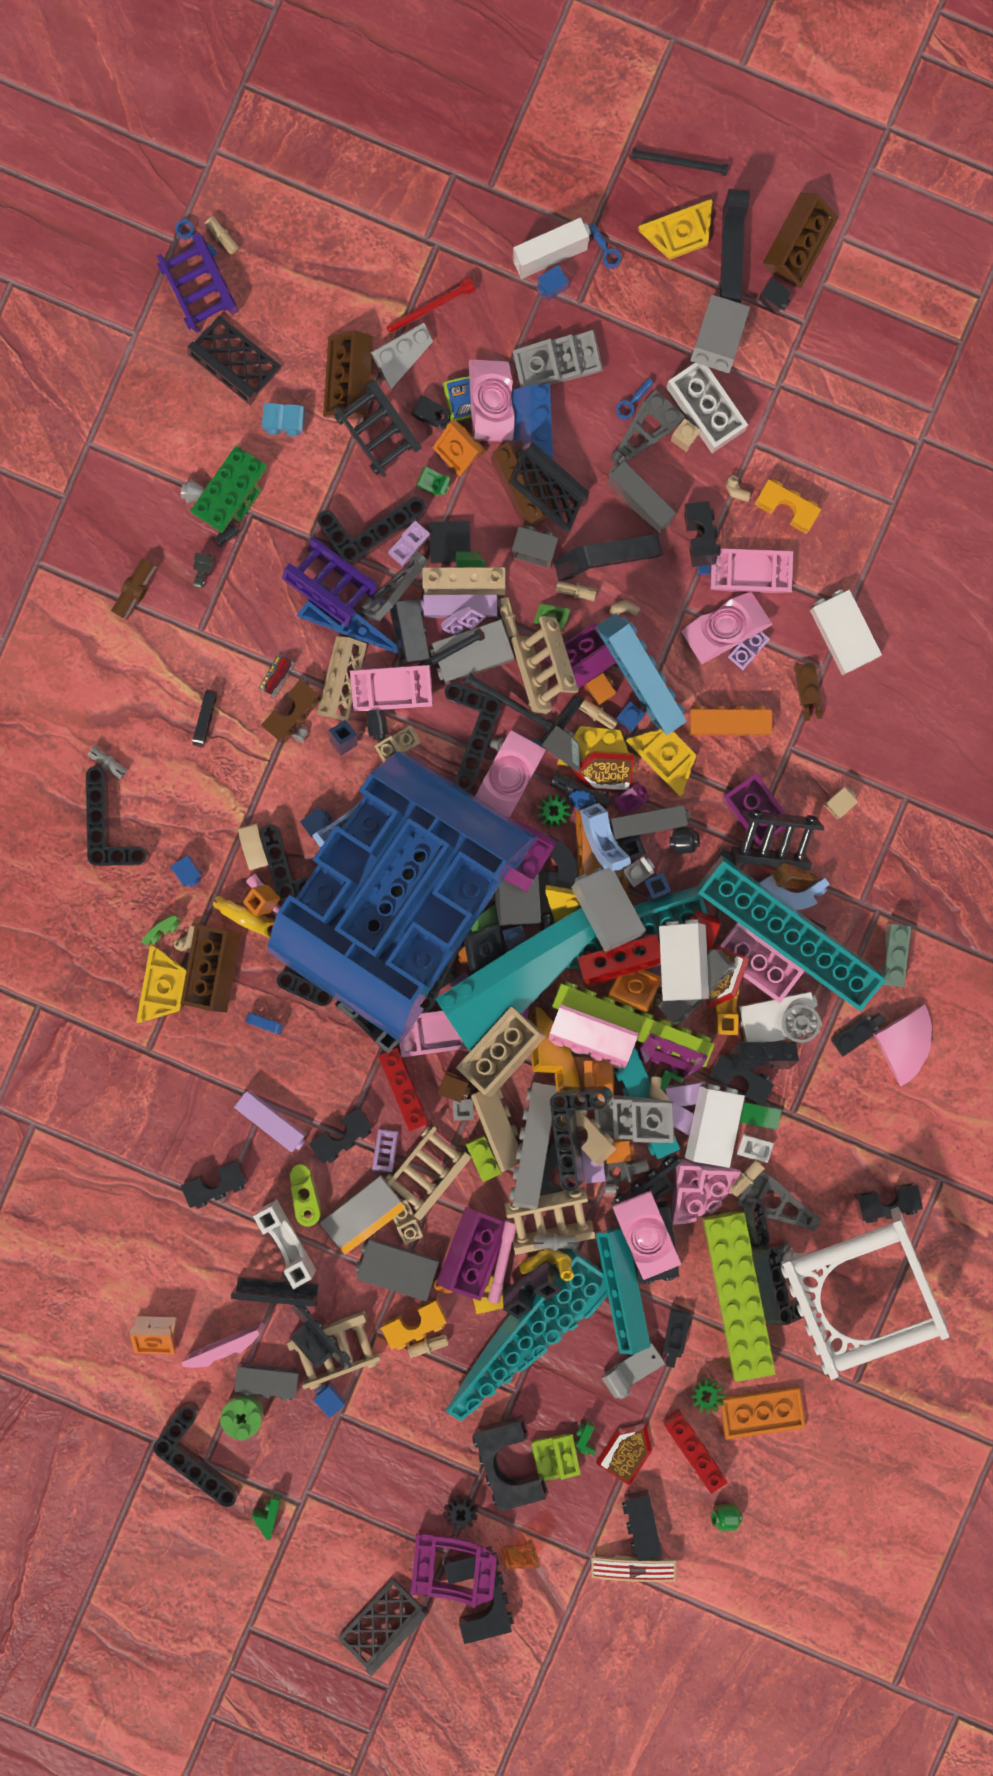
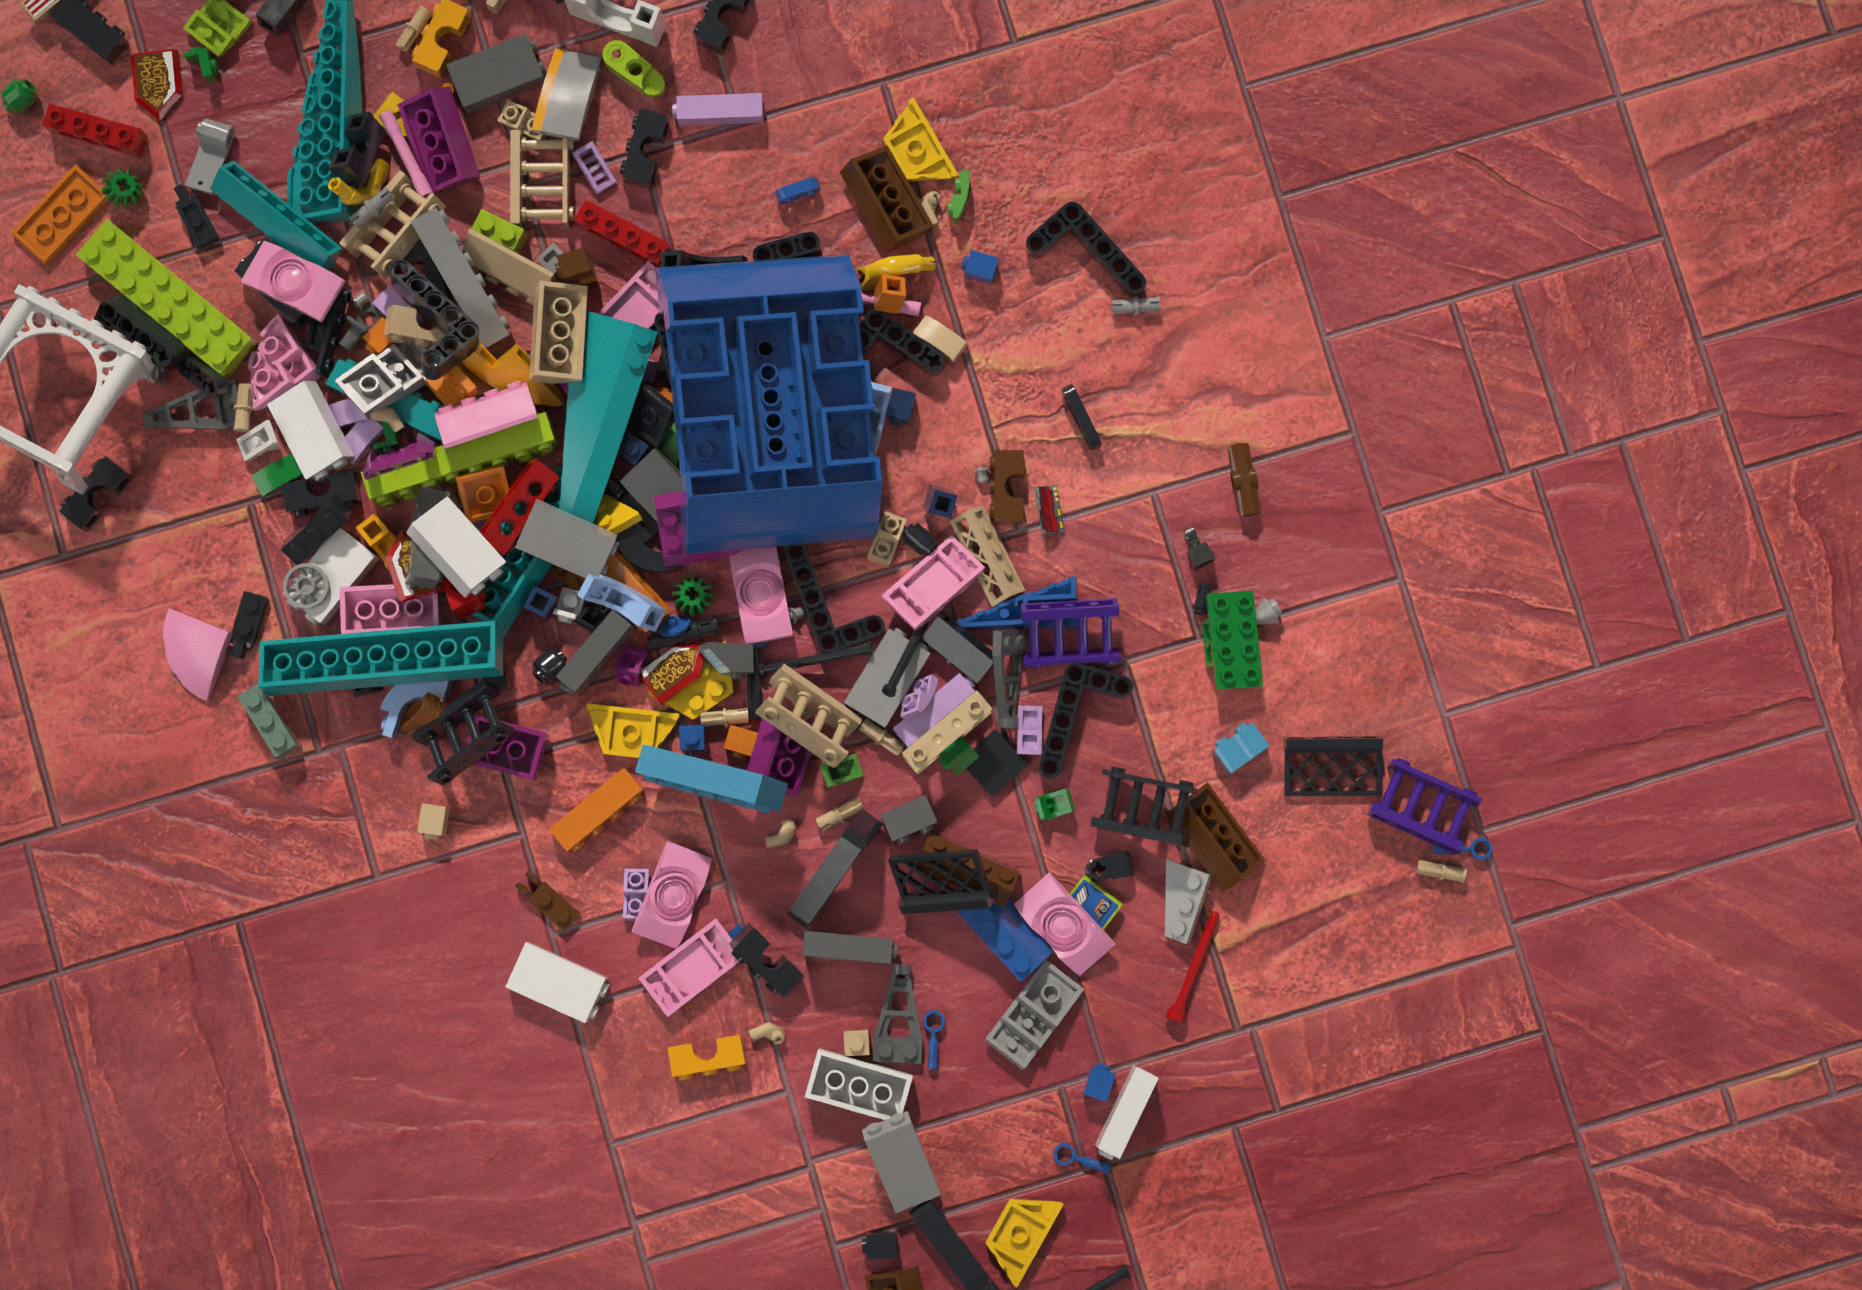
camera: 140 degrees right, 5 degrees down
orange bracket [432,420,487,476] -> none

